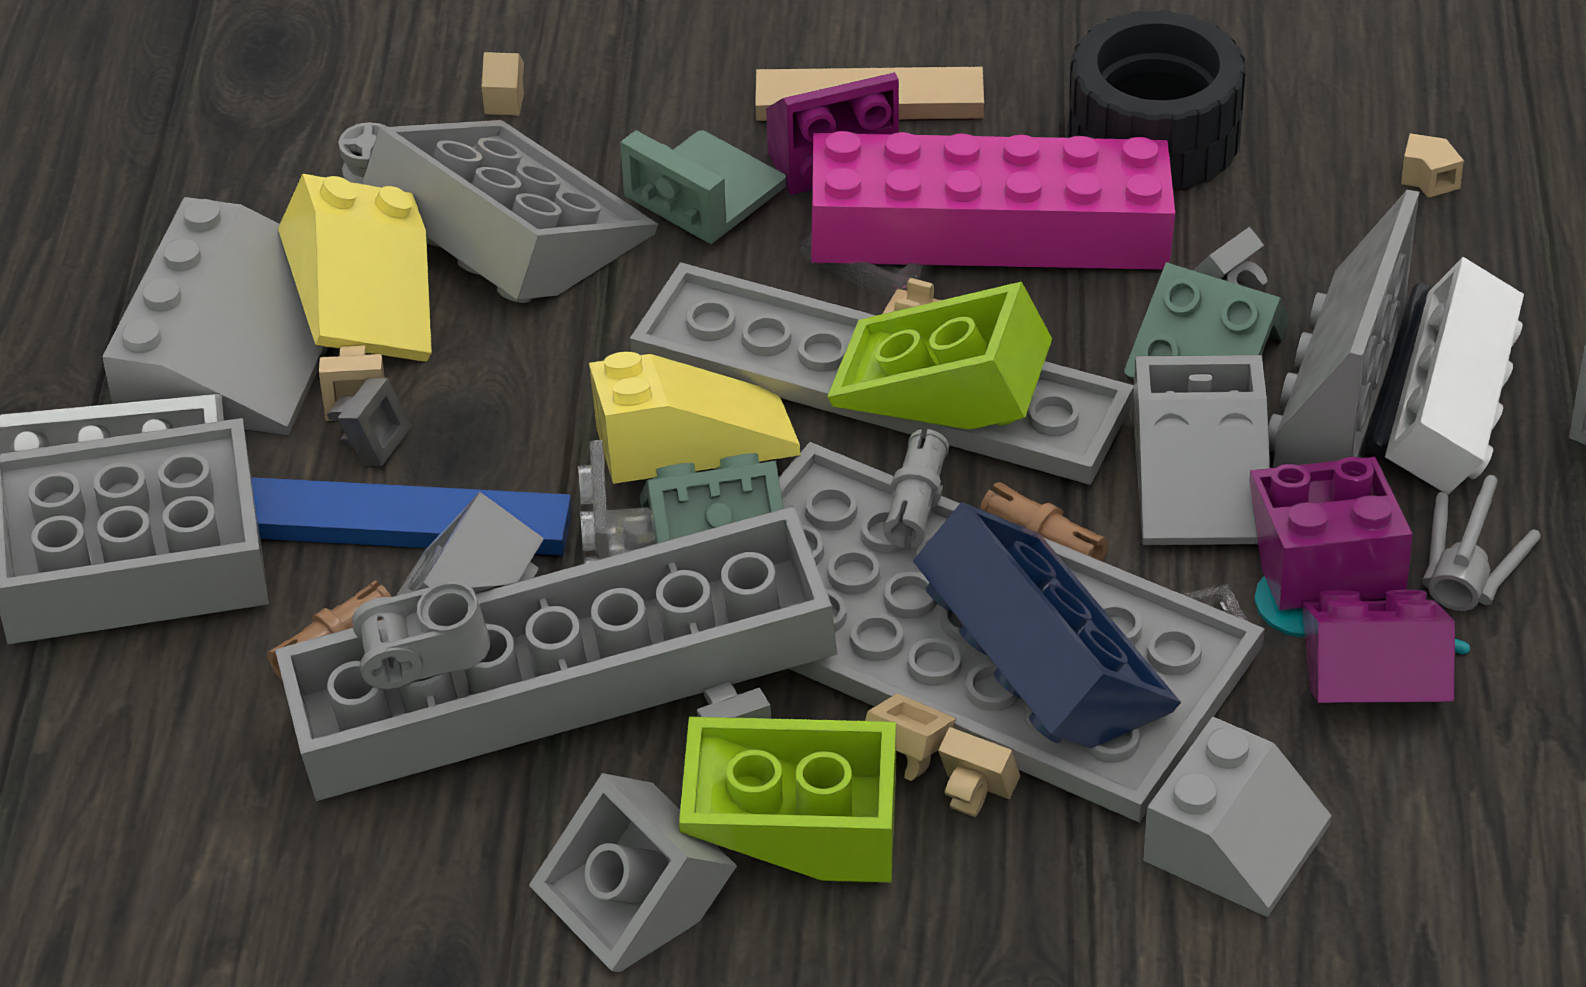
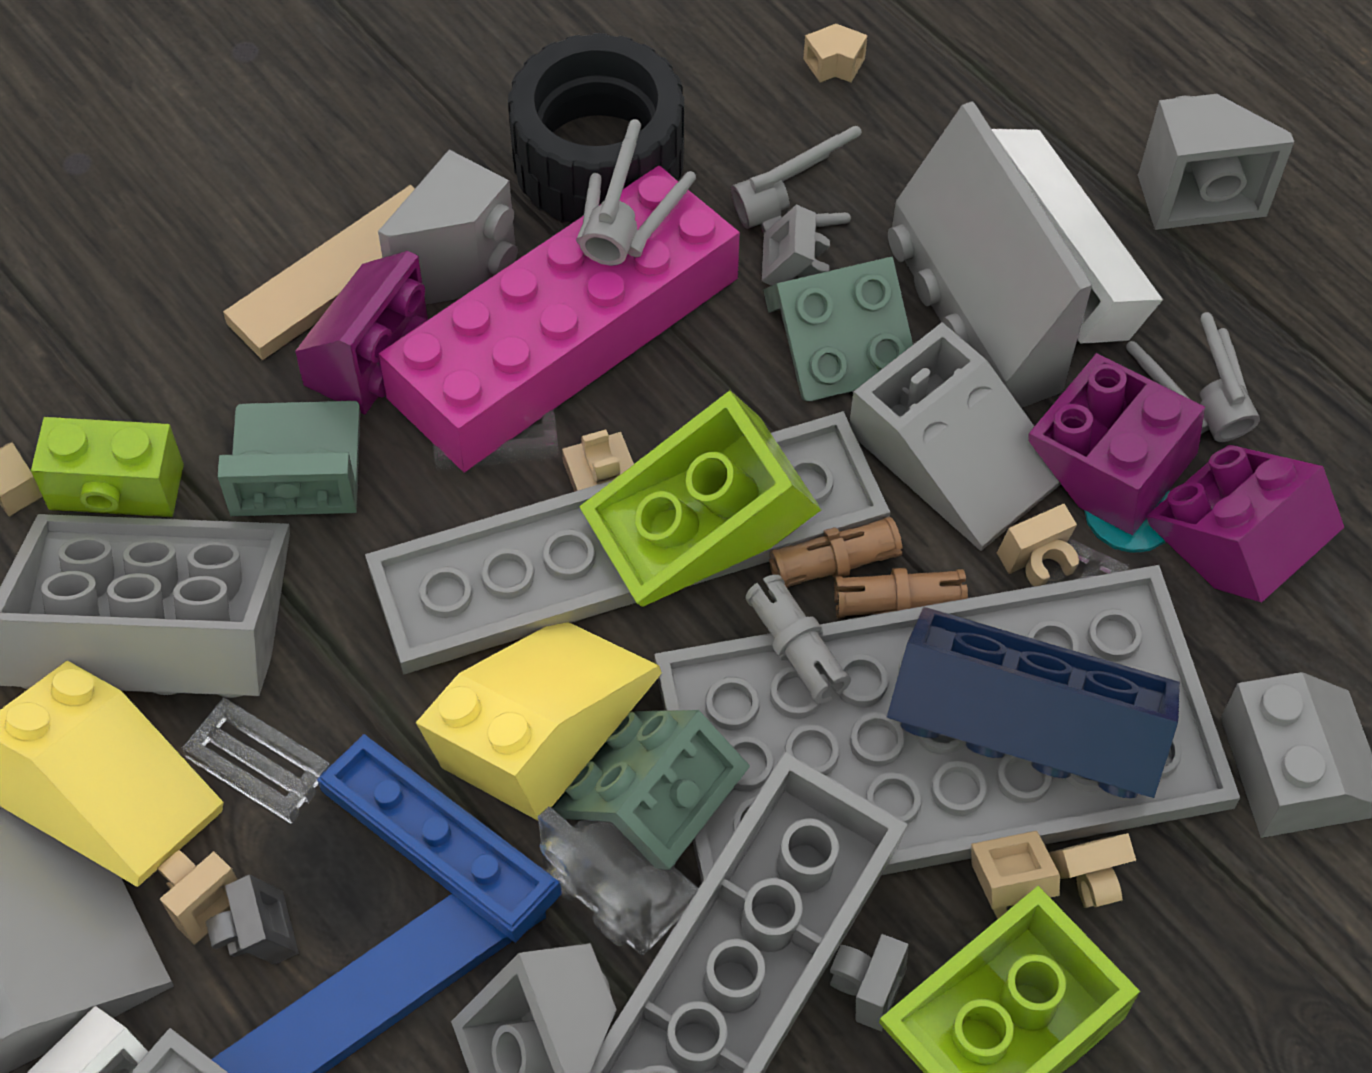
camera: 45 degrees left, 15 degrees up
none -> lime brick [31,417,184,517]
none -> clear tile [182,698,331,824]
none -> blue tile [316,734,562,943]
none -> light grey slope [378,150,518,304]
none -> light grey plant [576,119,696,266]
none -> light grey plant [731,126,862,233]
none -> medium nougat pin [769,517,902,588]
none -> tan tile [997,504,1079,587]

